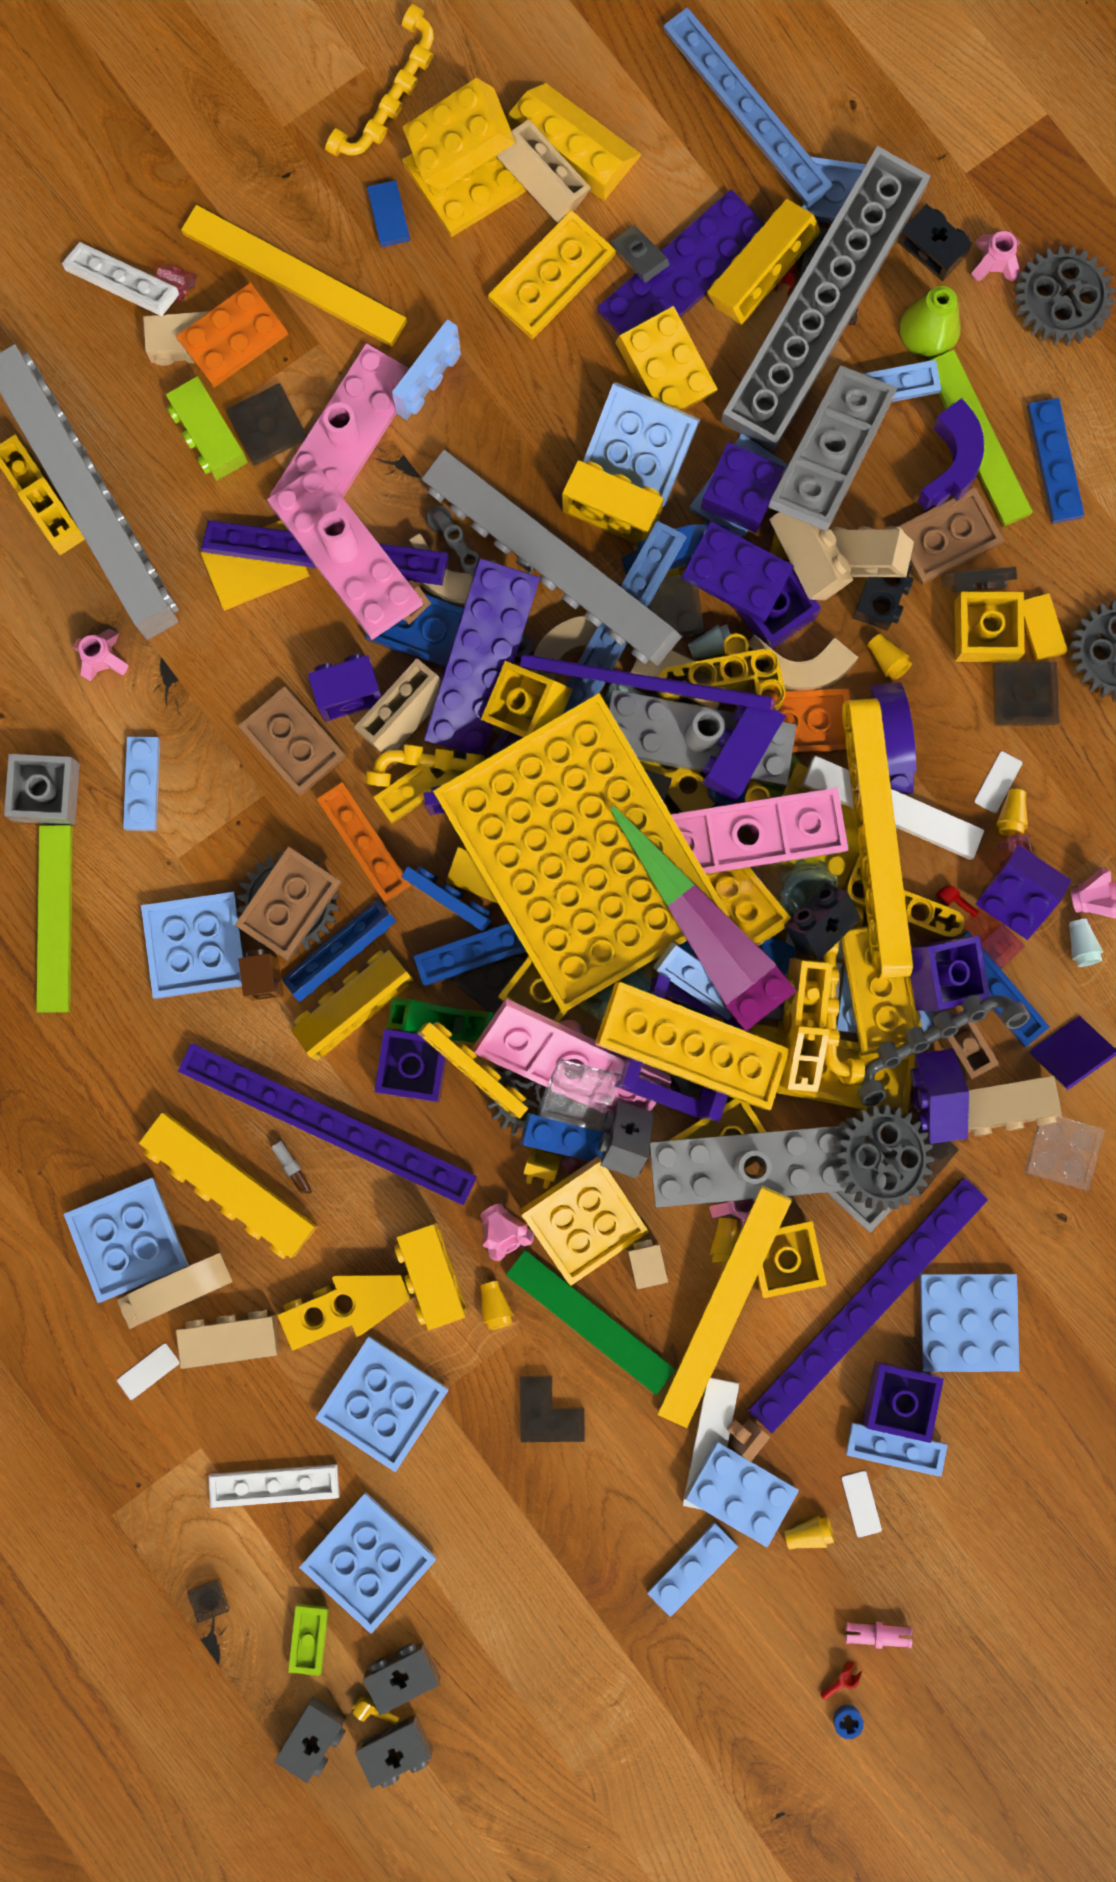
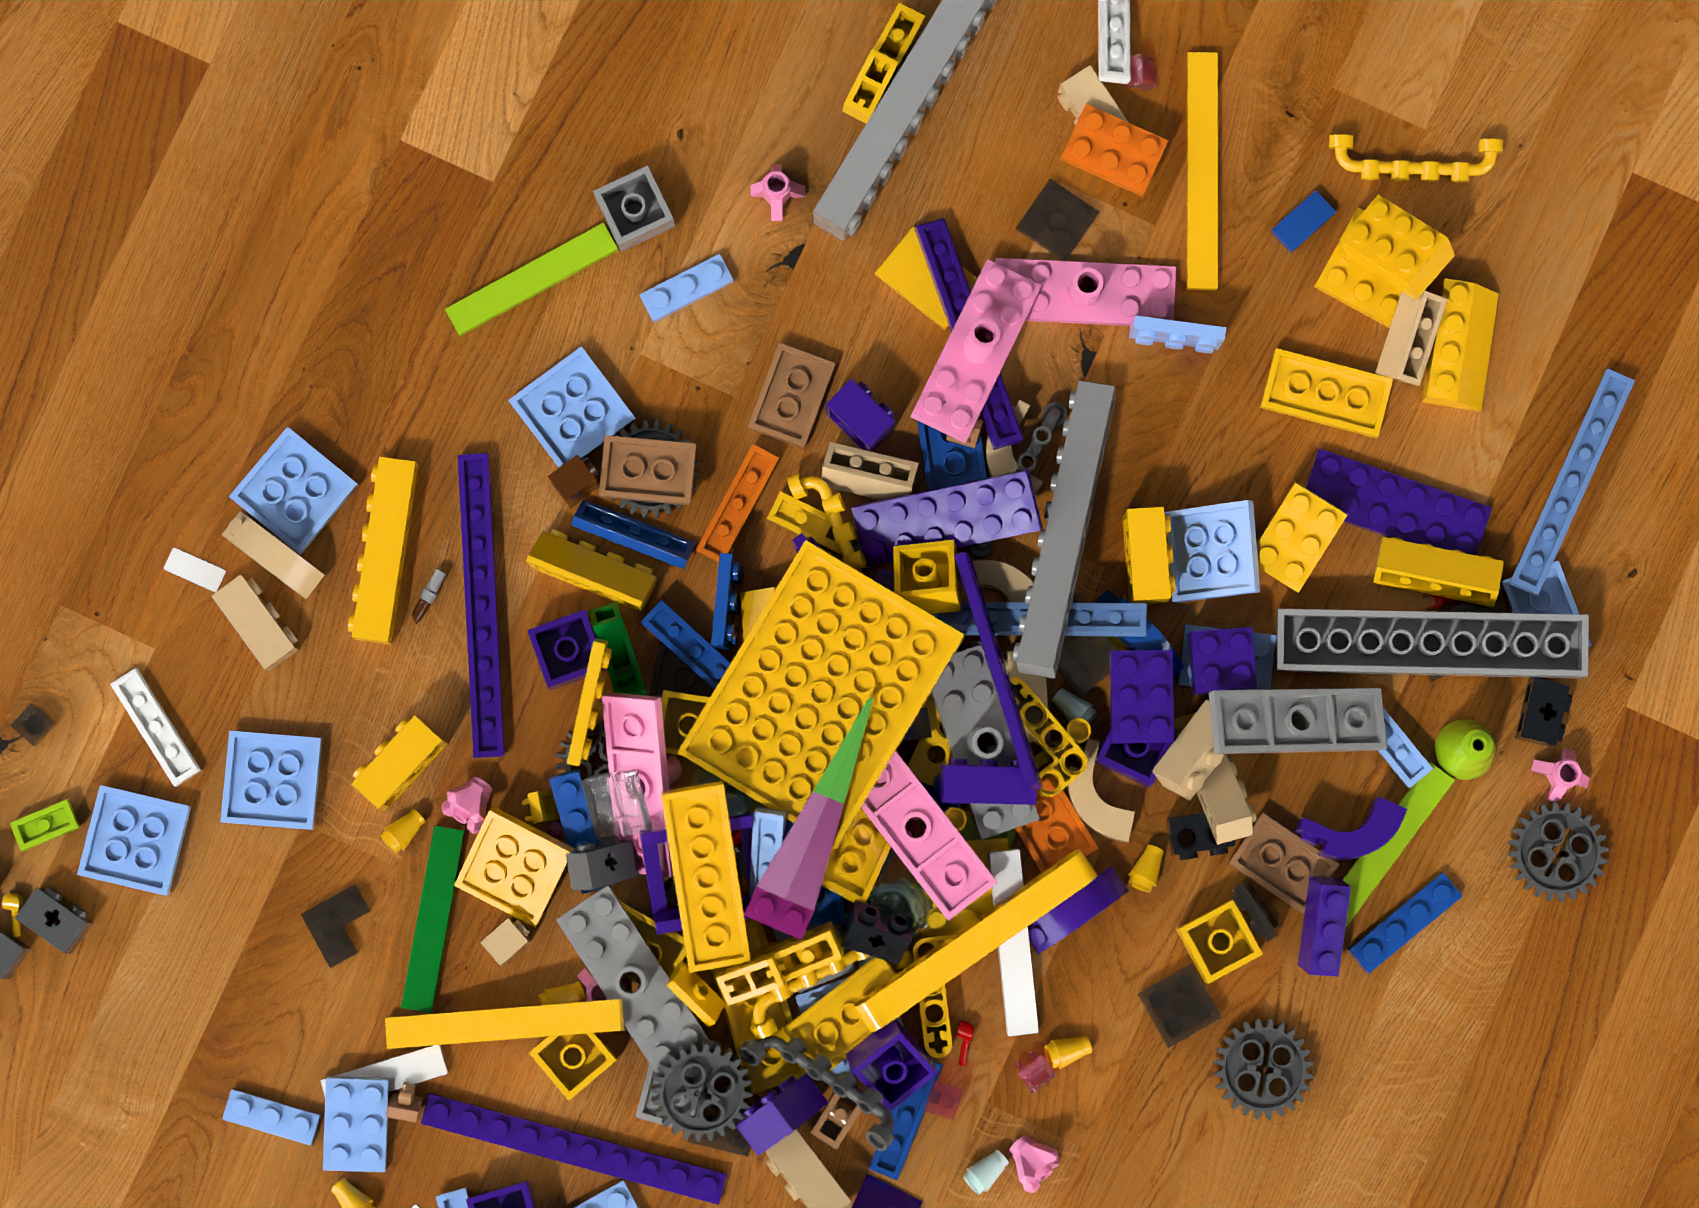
camera: 55 degrees right, 0 degrees up
lime brick [166,376,248,481] -> none
yellow brick [277,1274,413,1351] -> none
dark grey plate [610,225,669,283] -> none
white sticker [975,751,1022,813] -> none
dark purple brick [975,844,1071,940] -> none
yellow tile [1024,593,1068,662] -> none
none -> yellow plate [666,961,726,1027]
none -> dark purple brick [1298,876,1351,977]

